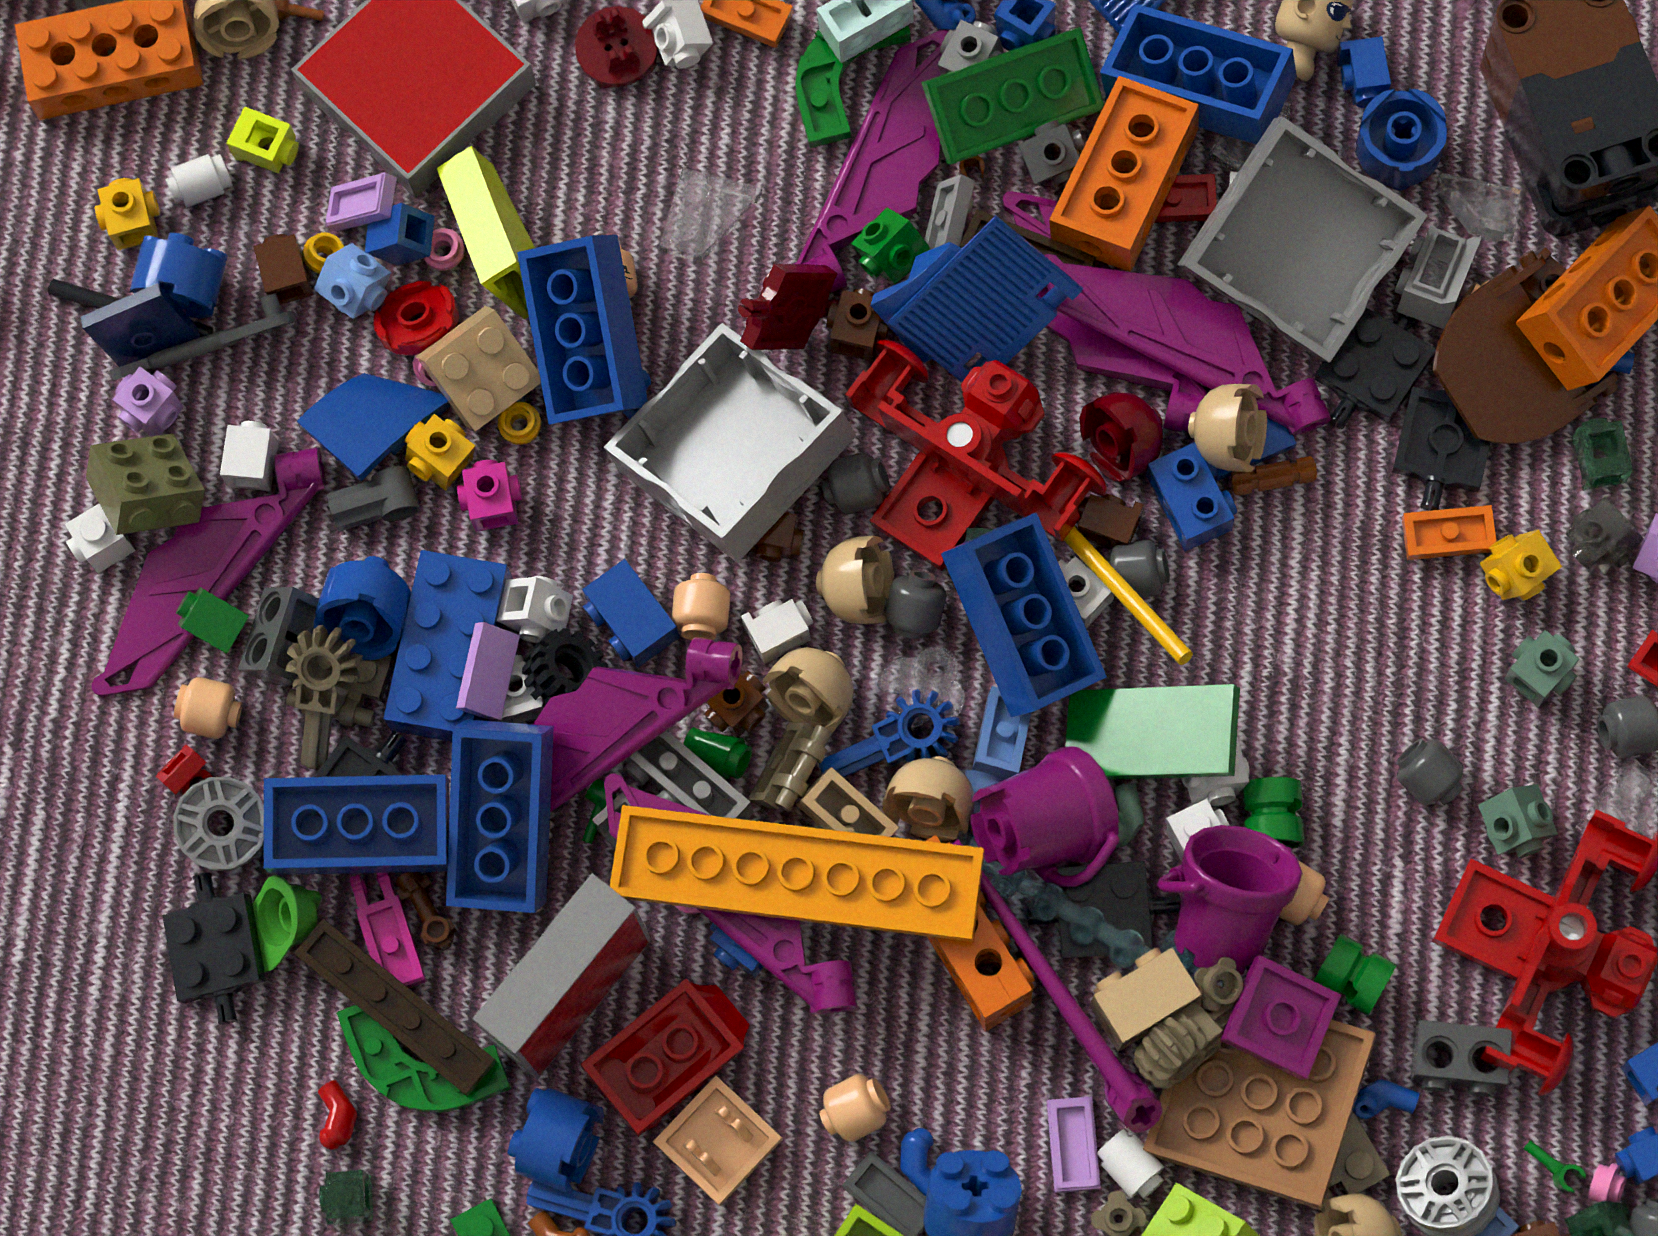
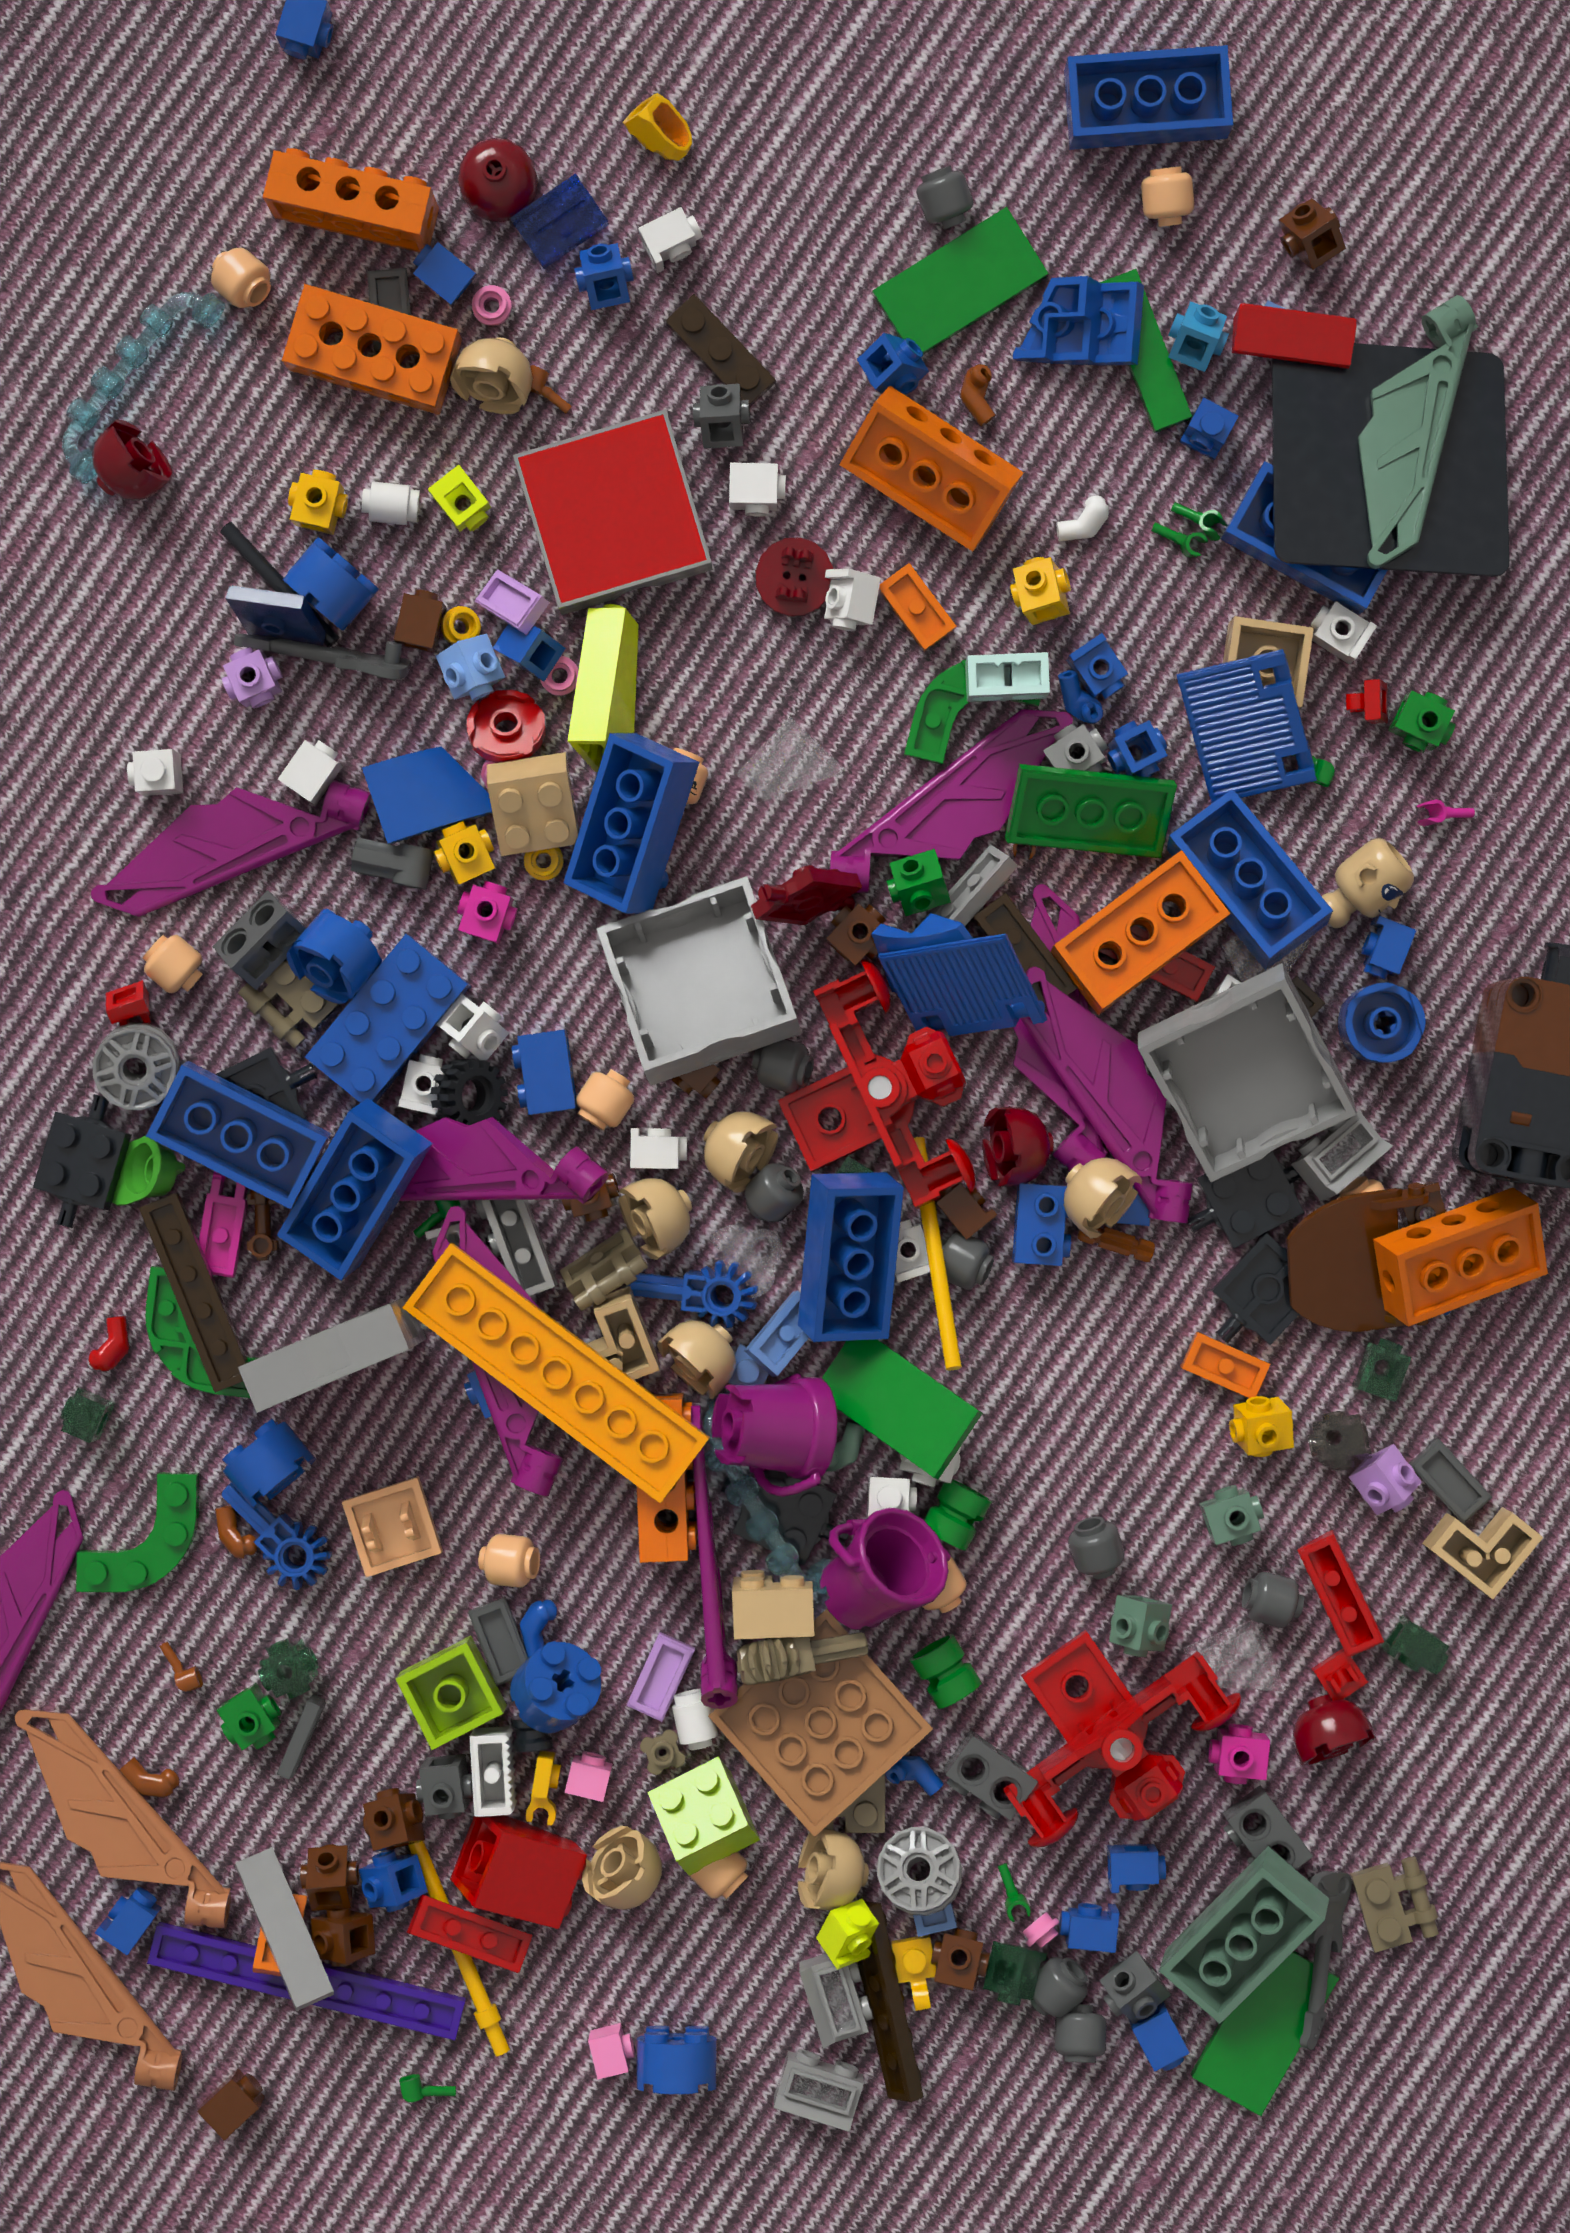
camera: 20 degrees right, 15 degrees up
olive brick [86,433,205,535] -> none
green brick [176,587,249,654] -> none
dark tan gear [285,625,363,769] -> none
lavender tile [456,622,520,721] -> none
red slope [580,978,750,1137] -> none
green cone [683,727,752,779] -> none
dark grey brick [1018,120,1087,186] -> none
dark tan plate [1194,957,1243,1011] -> none
magenta plate [1220,955,1341,1080] -> none
clear wing [1435,172,1521,242] -> none

